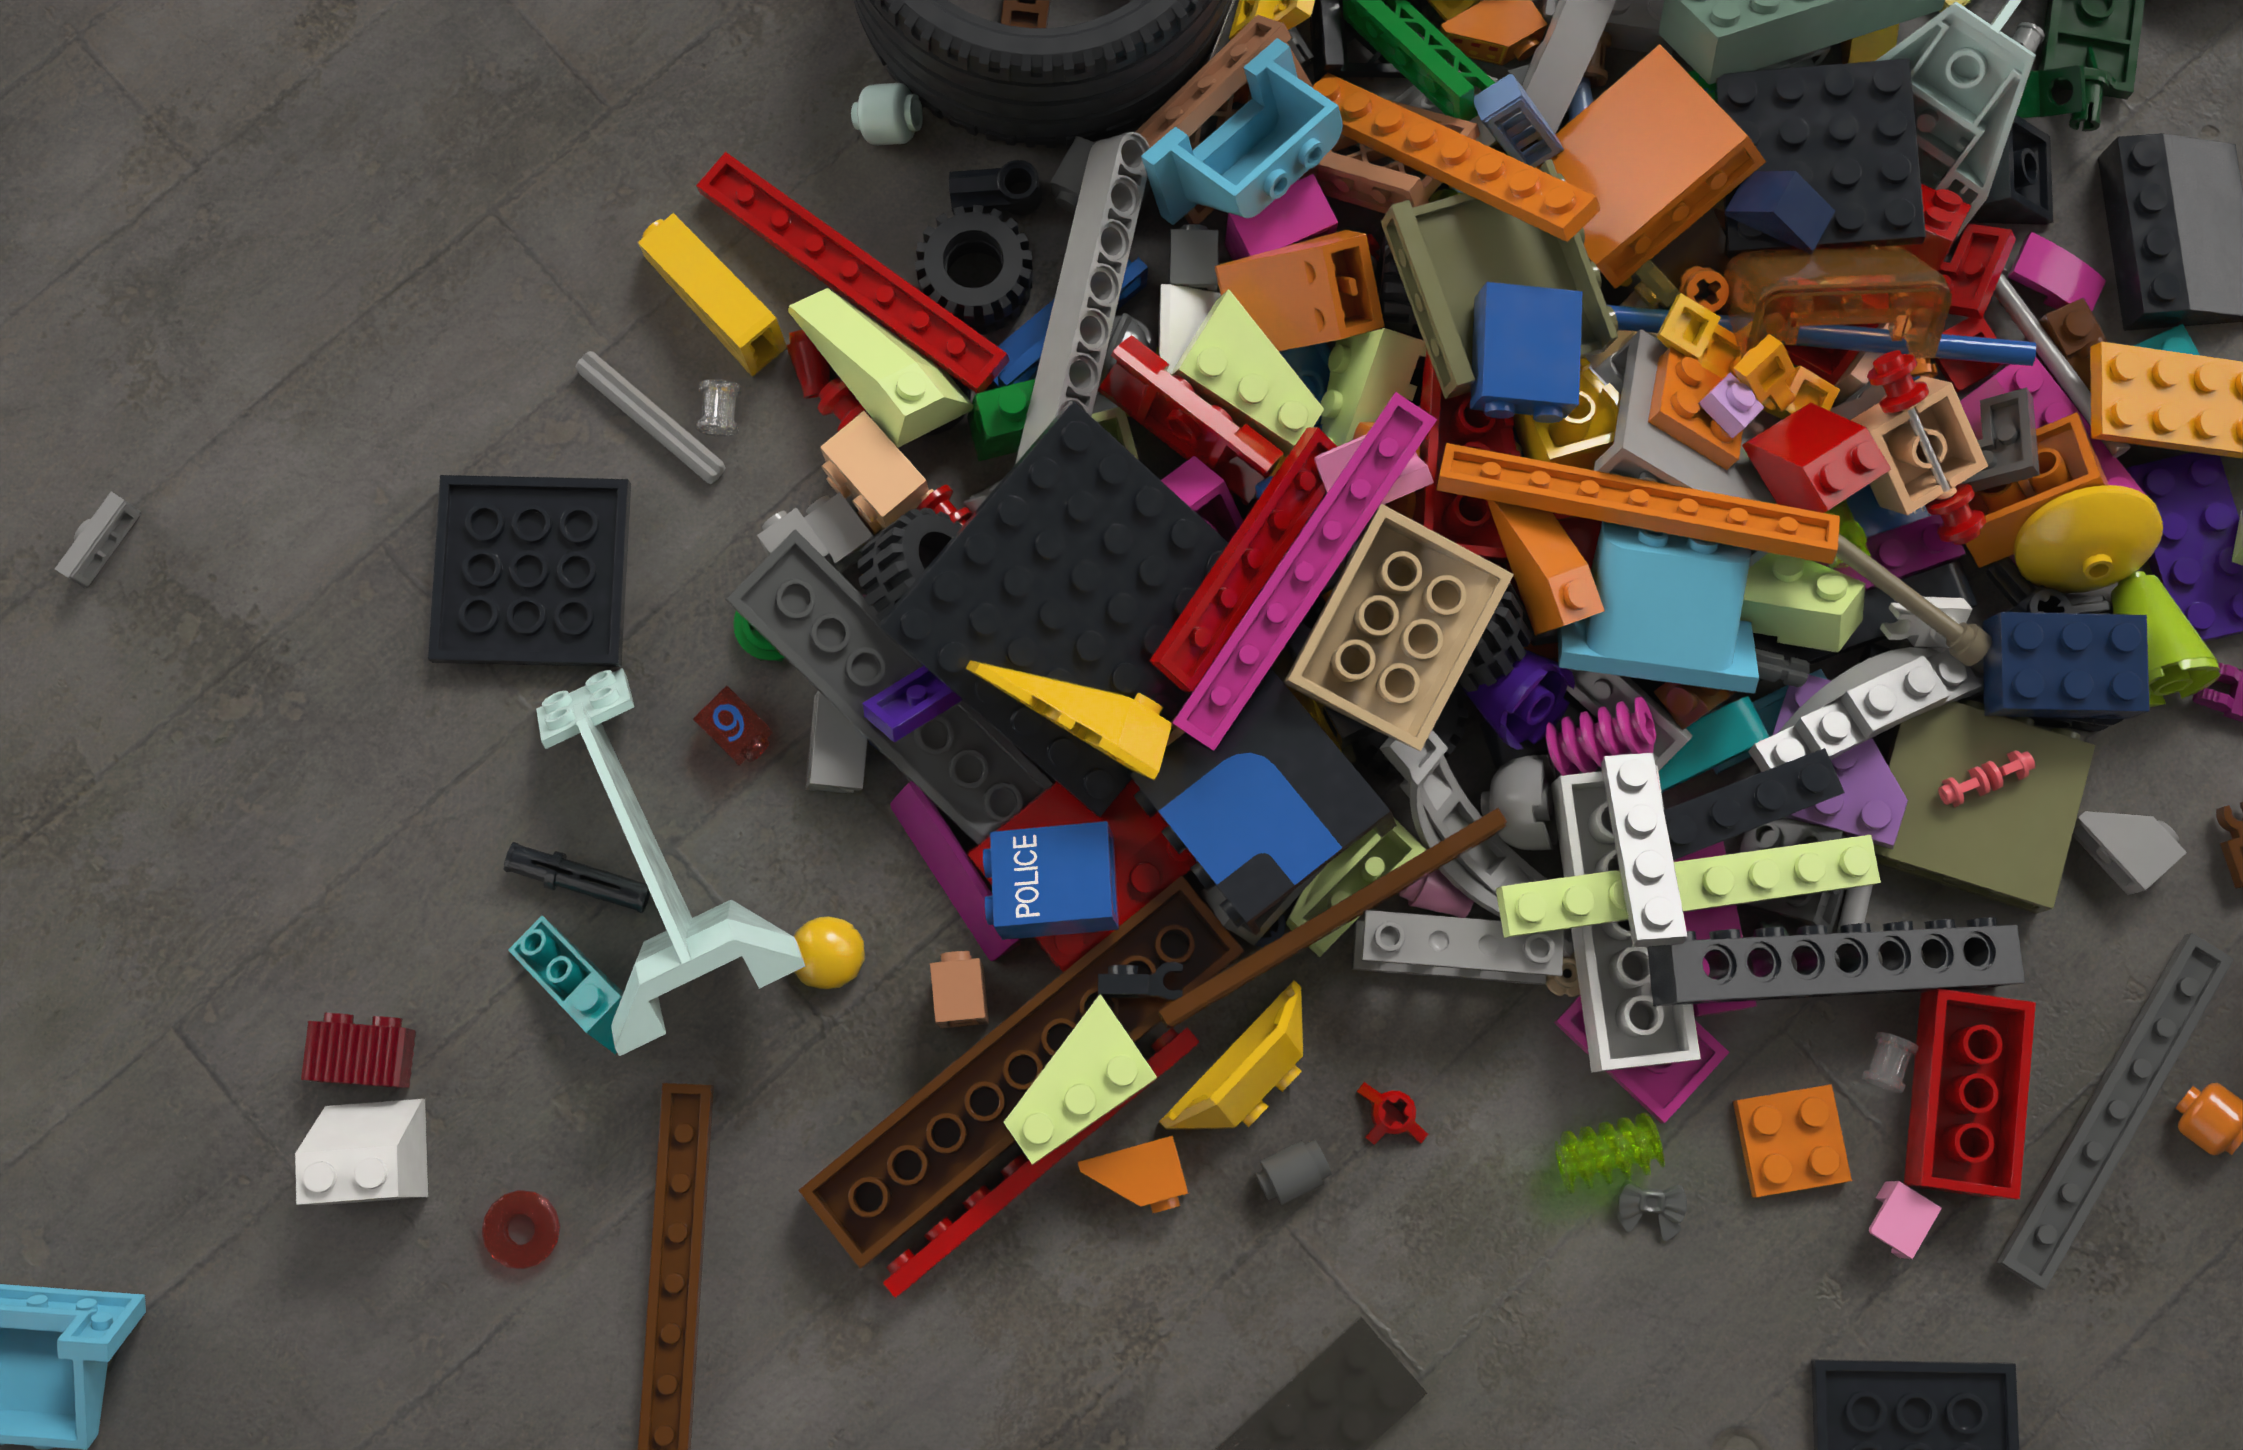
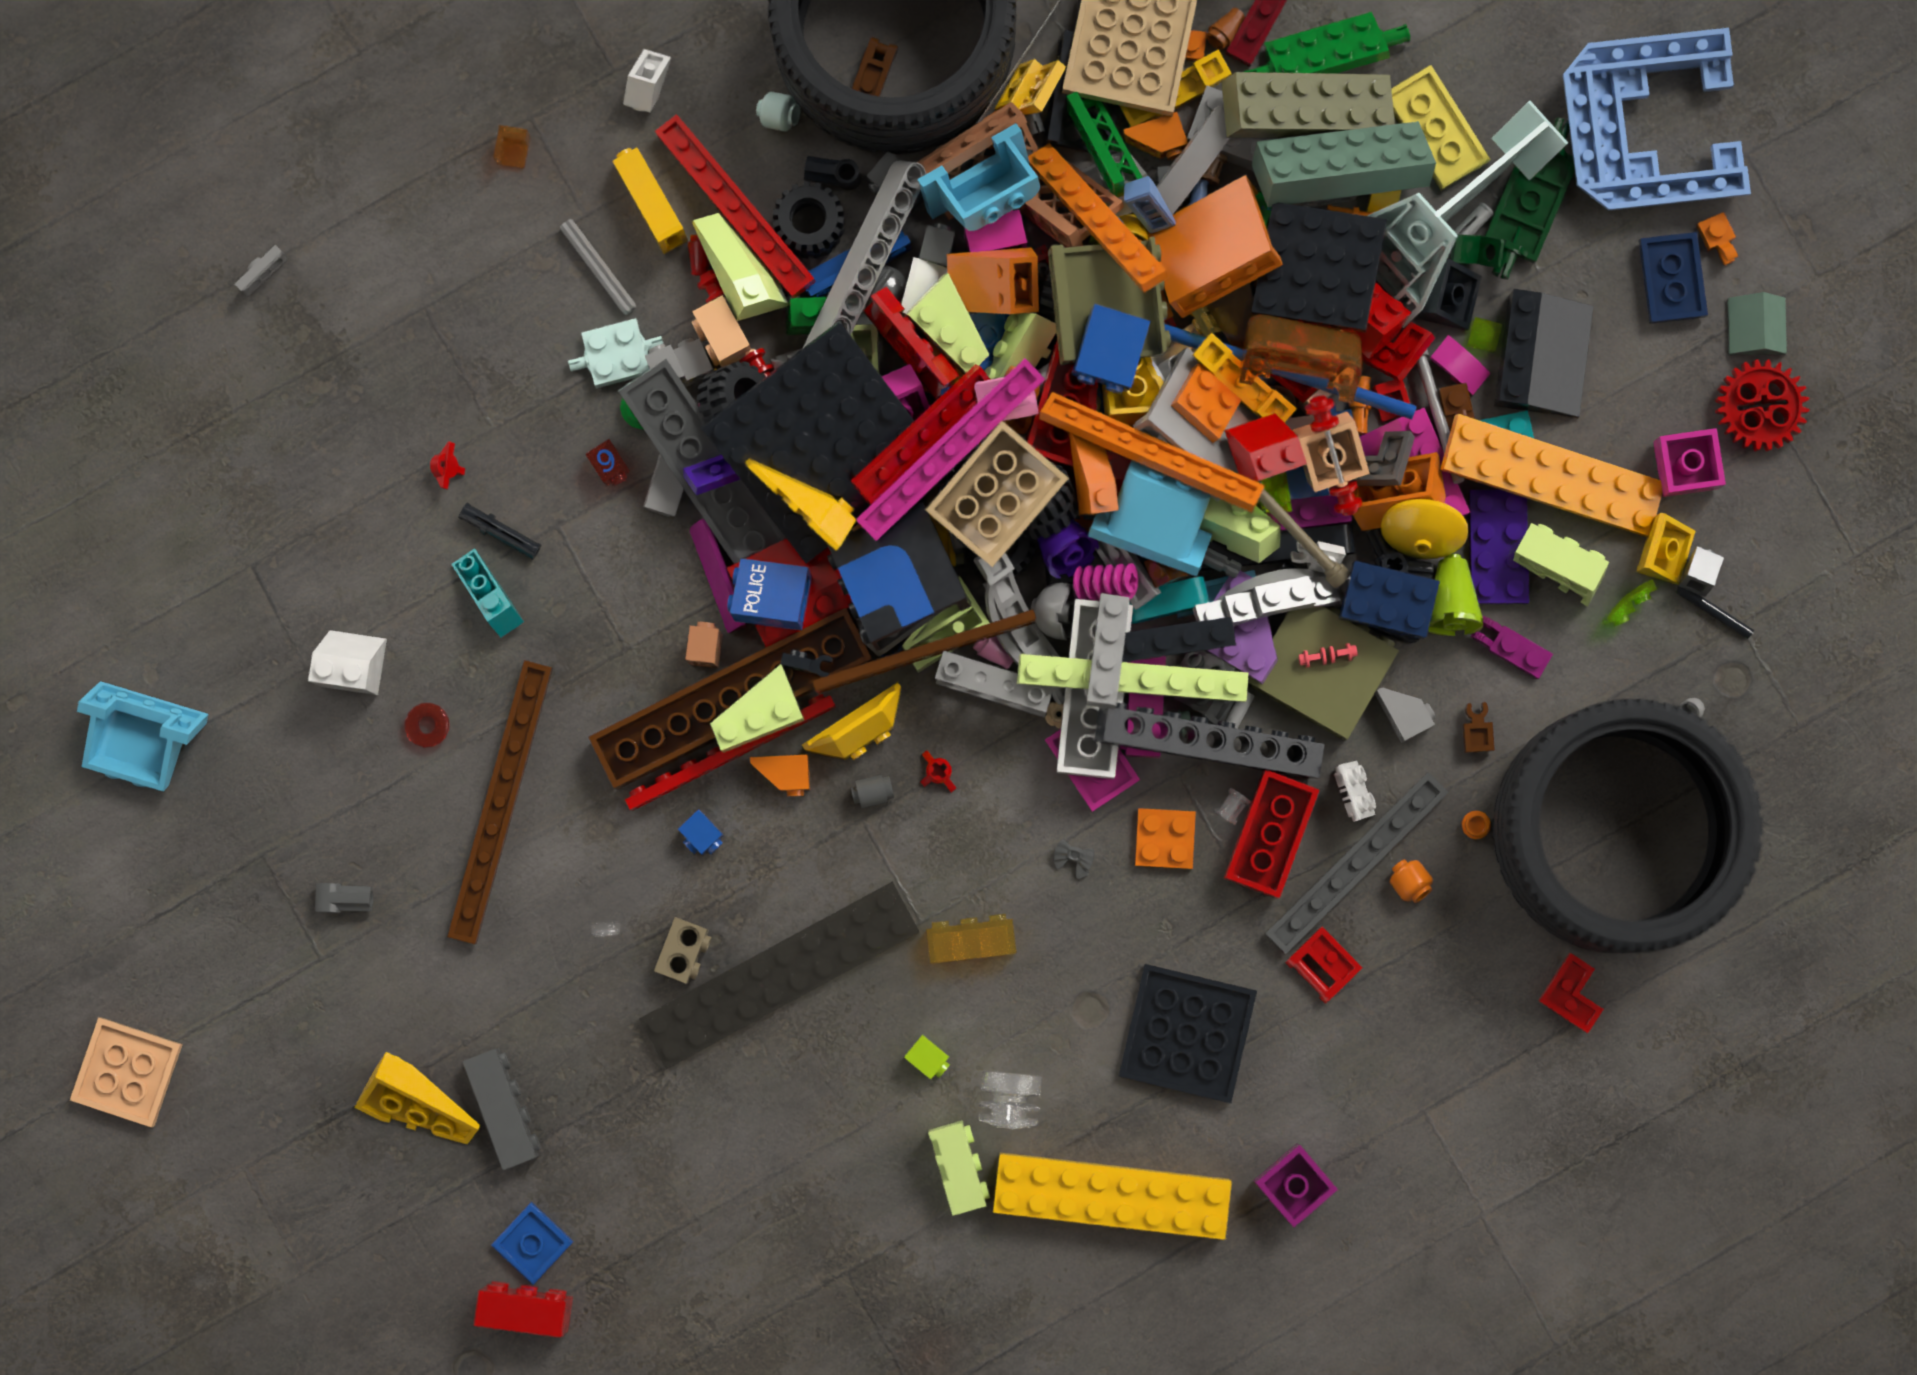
camera: 20 degrees right, 5 degrees up
dark red brick [301,1013,416,1088] -> none
black plate [428,475,631,667] -> none
light aqua piece [536,668,805,1056] -> none
clear bush [696,379,741,436] -> none
yellow hair [793,916,865,989] -> none
clear neon green piece [1554,1112,1665,1194] -> none
orange bush [1678,266,1729,312] -> none
lavender plate [1698,372,1764,439] -> none
dark blue slope [1725,171,1835,255] -> none
light orange plate [1734,334,1796,413] -> none
bright pink panel [1869,1181,1942,1259] -> none
none -> red piece [430,441,466,490]
none -> clear orange panel [493,125,531,169]
none -> light aqua plate [568,318,664,388]
none -> white slope [623,49,671,112]
none -> blue brick [678,809,725,855]
none -> clear yellow brick [926,914,1017,964]
none -> red plate [1284,926,1362,1004]
none -> white hinge [1334,761,1376,822]
none -> clear neon green plate [1467,317,1503,353]

